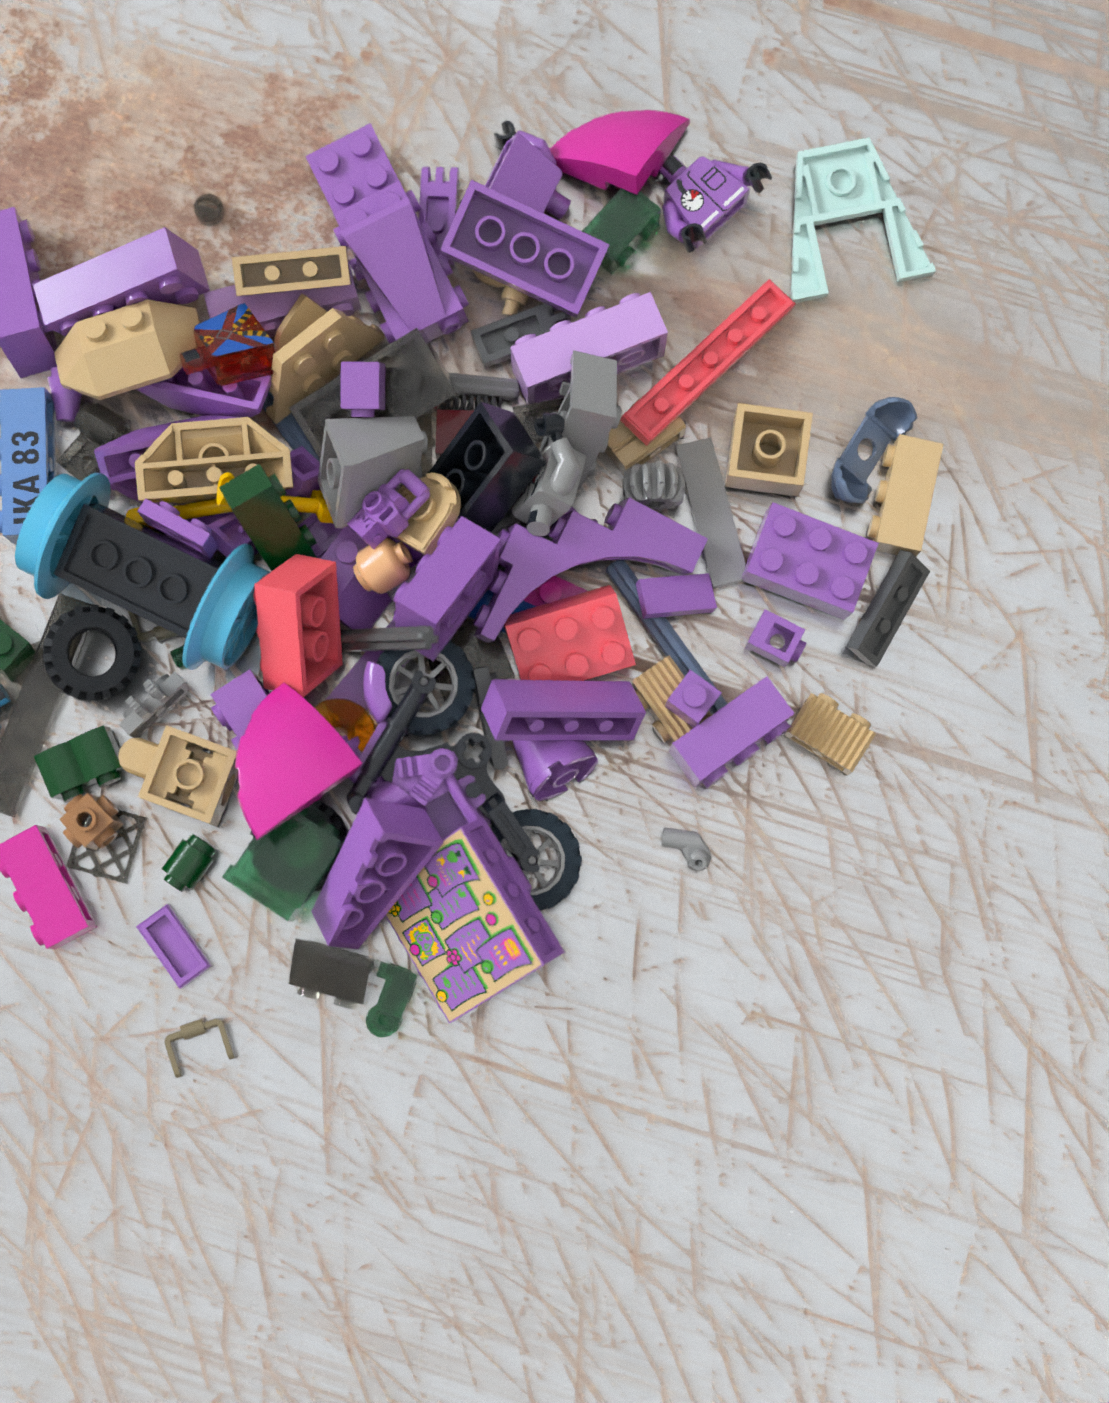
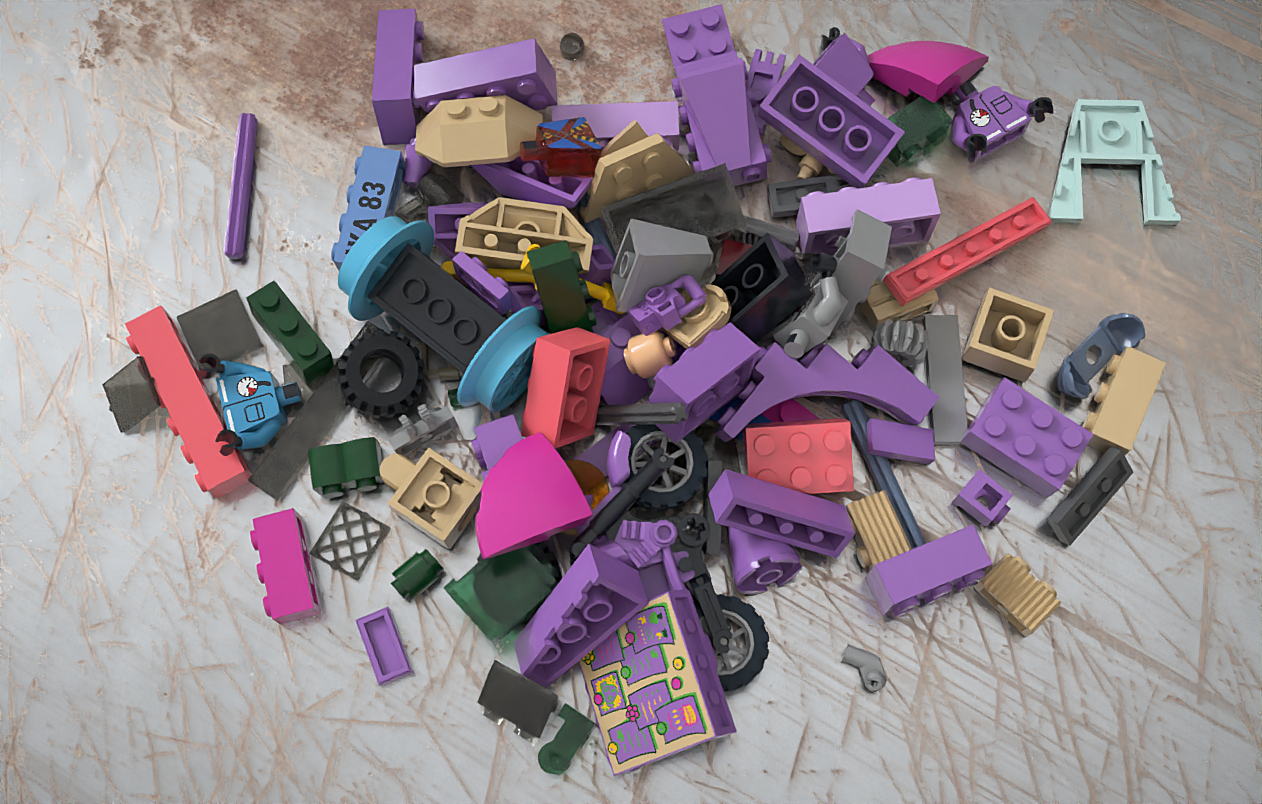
camera: 15 degrees right, 10 degrees down
medium nougat brick [59,793,124,850] -> none
dark tan piece [164,1018,236,1078] -> none
tan brick [231,246,351,296] -> none
medium lavender brick [341,362,385,417] -> none
medium lavender brick [665,669,722,728] -> none

